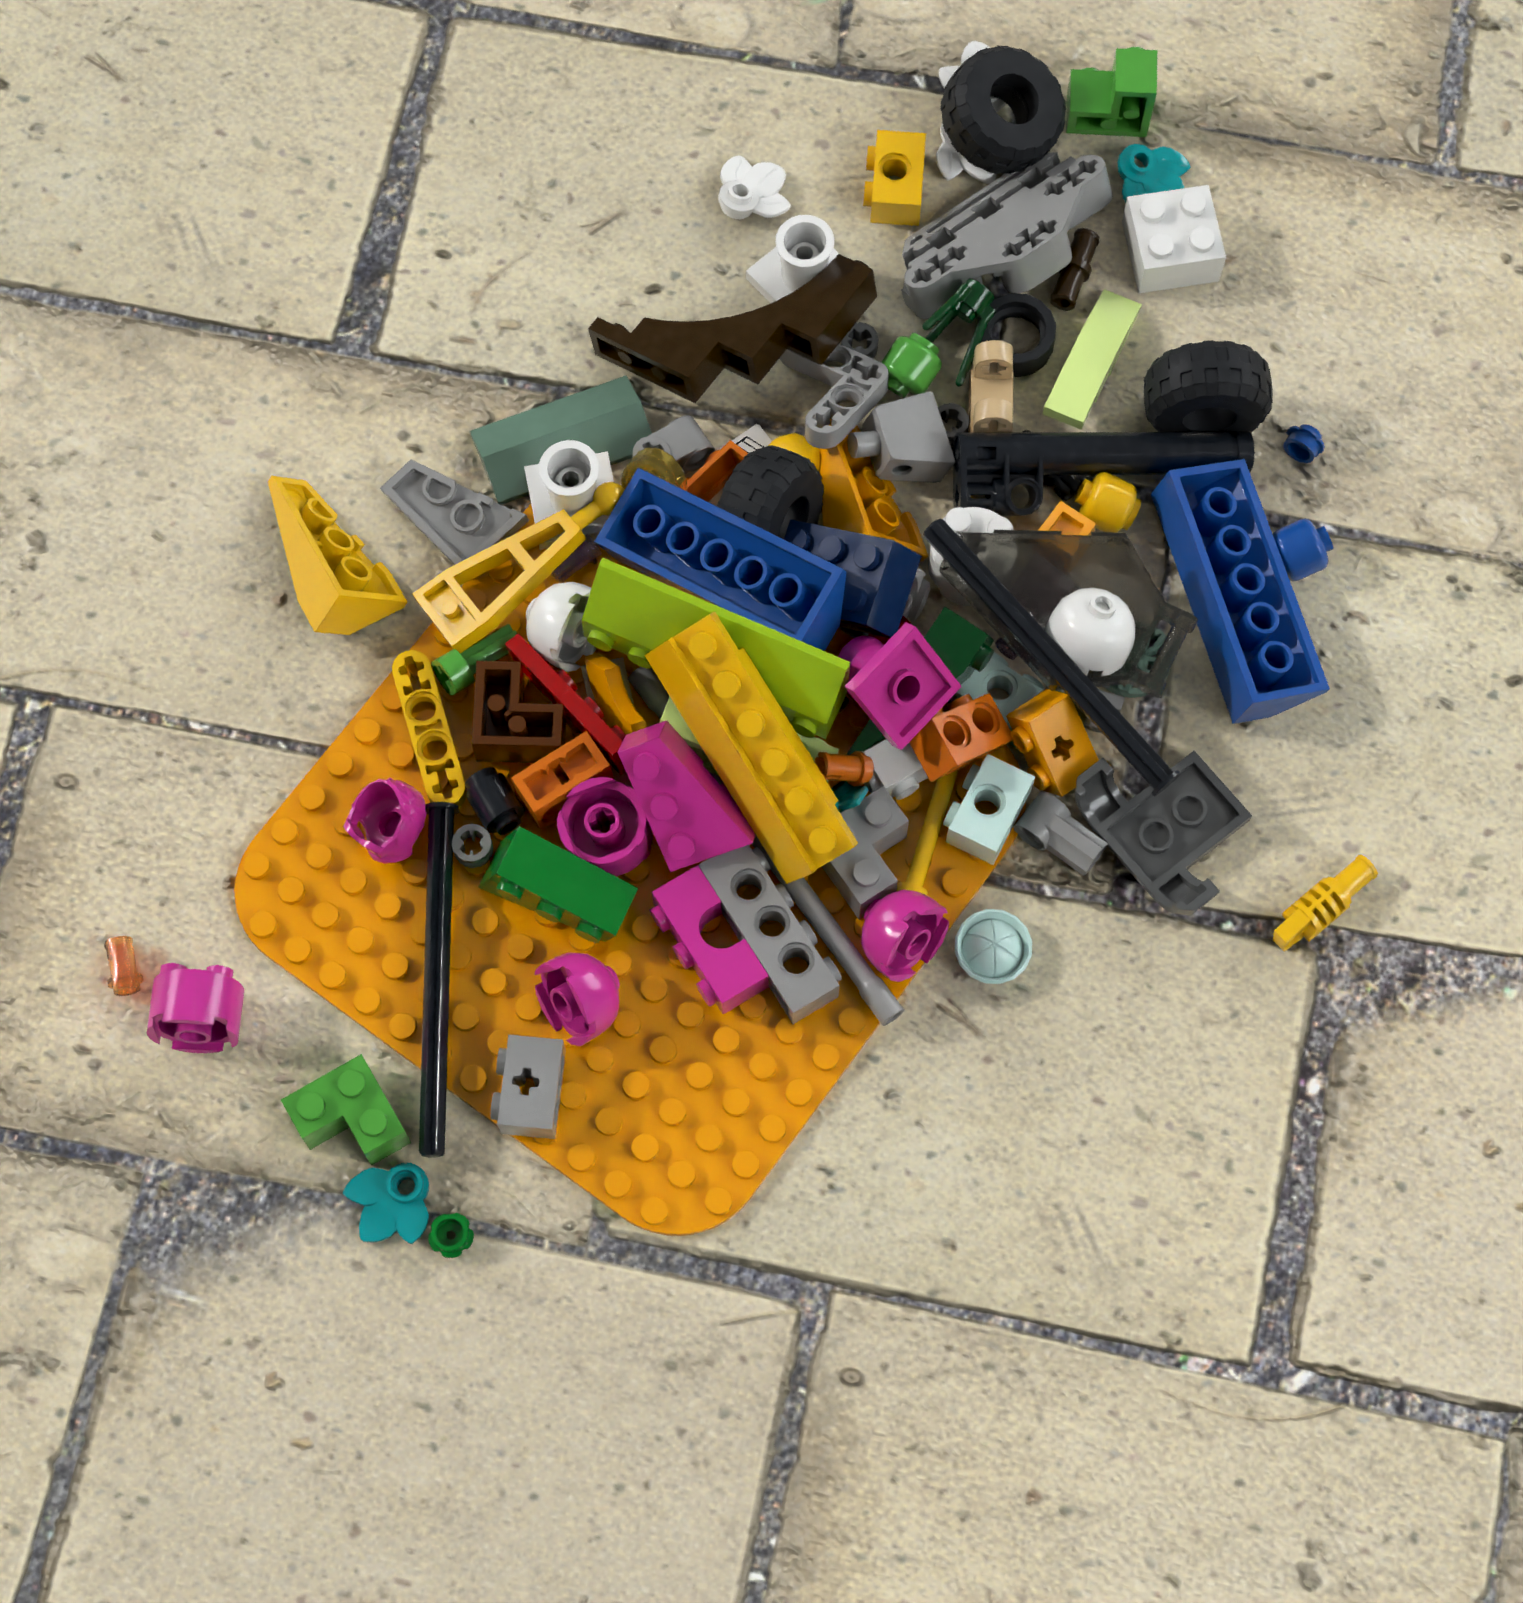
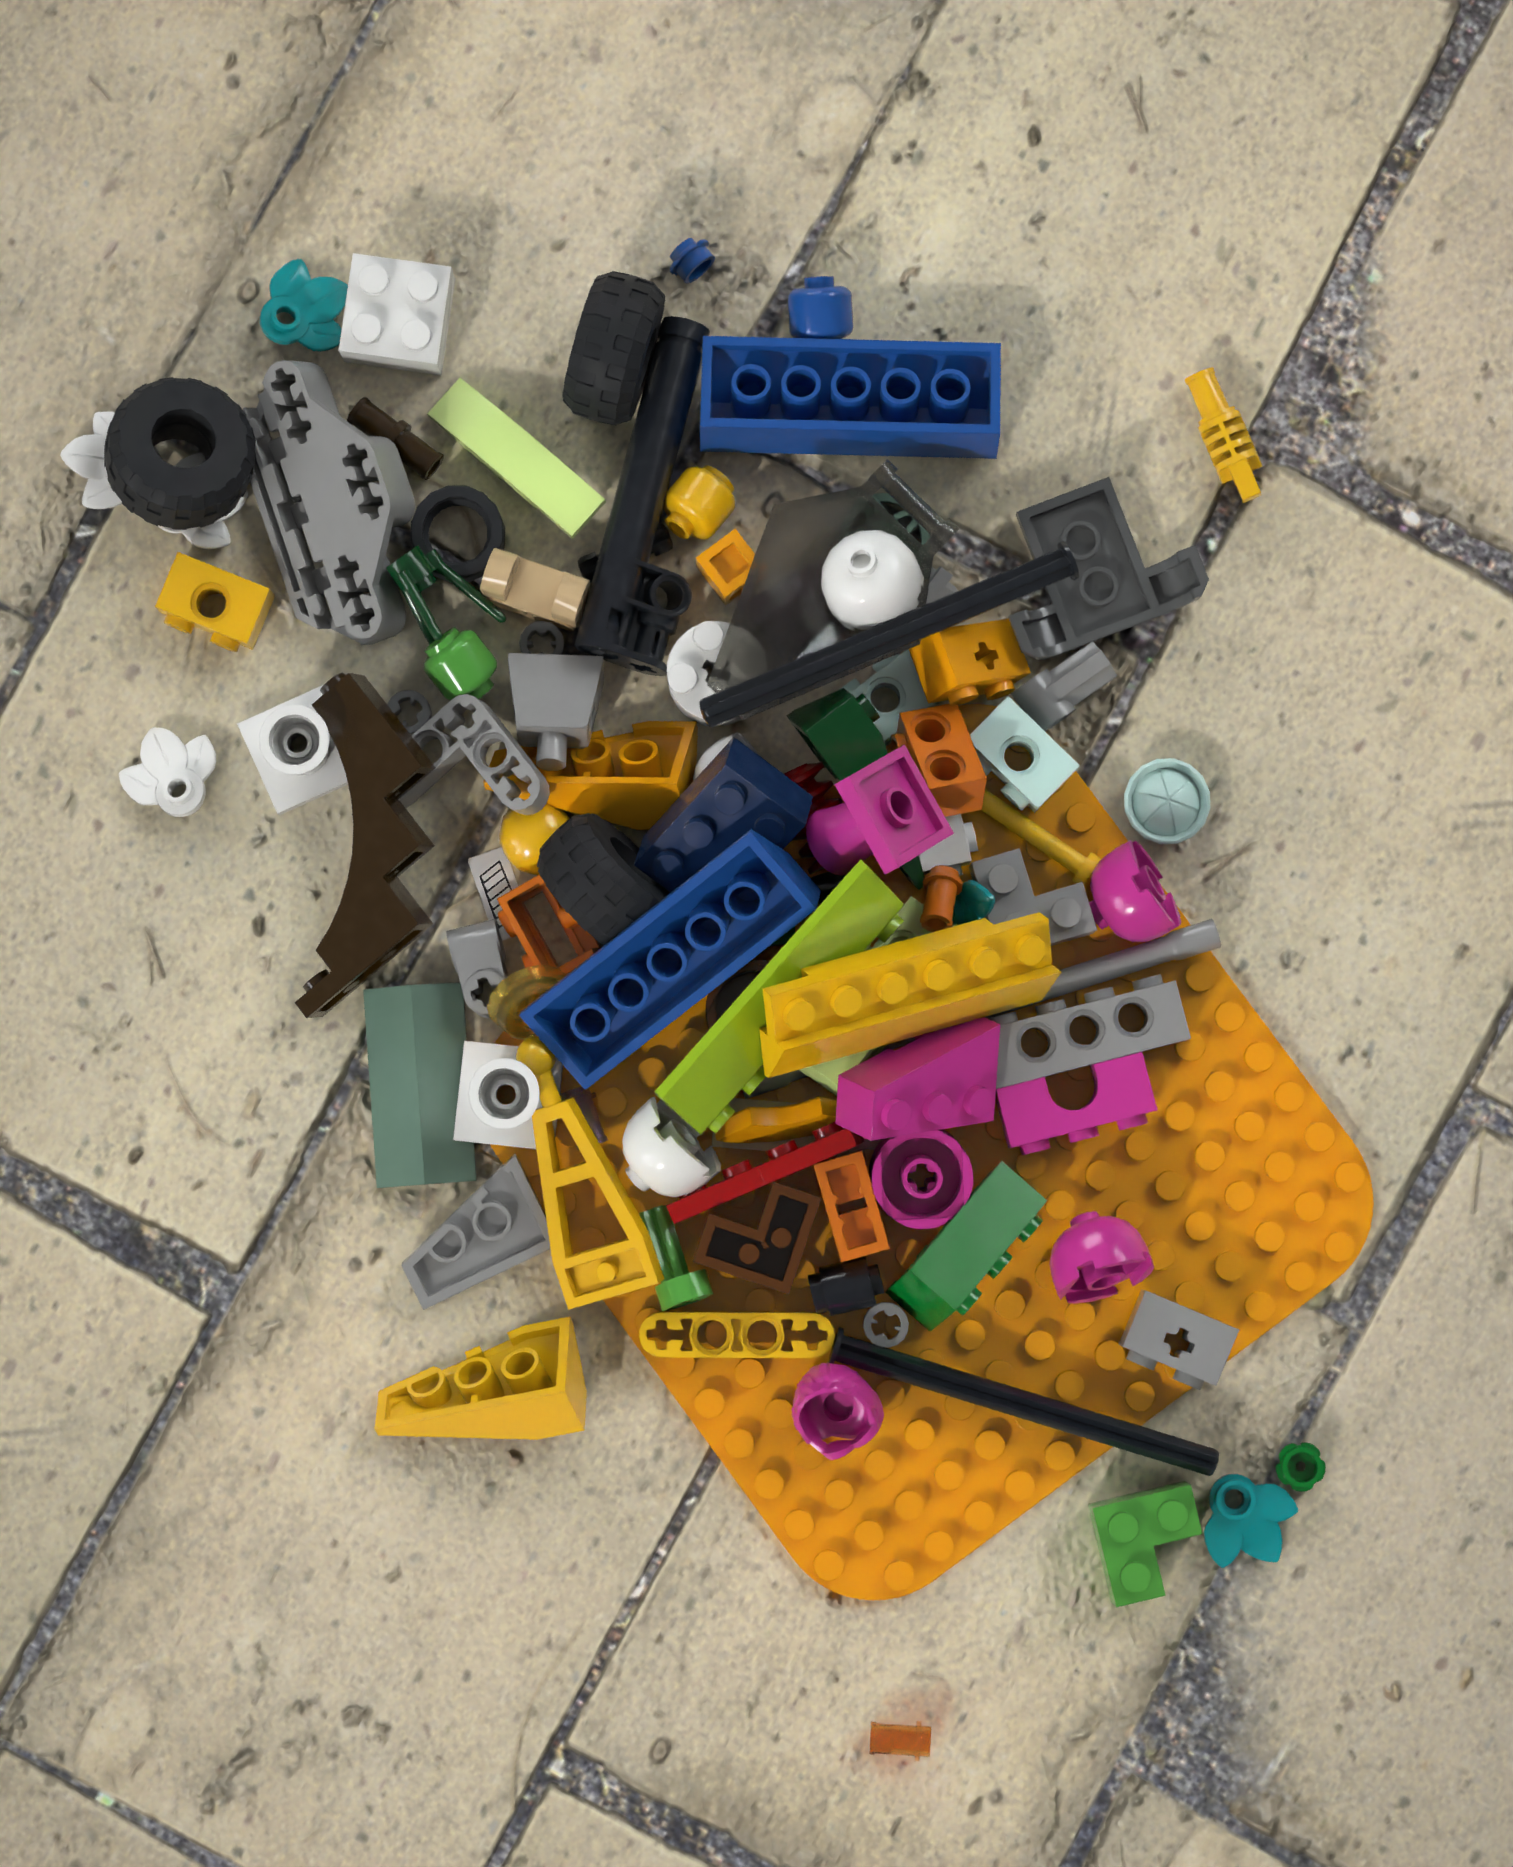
camera: 75 degrees left, 15 degrees up
dark pink brick [146,963,244,1053] -> none
bright green brick [1066,47,1158,137] -> none

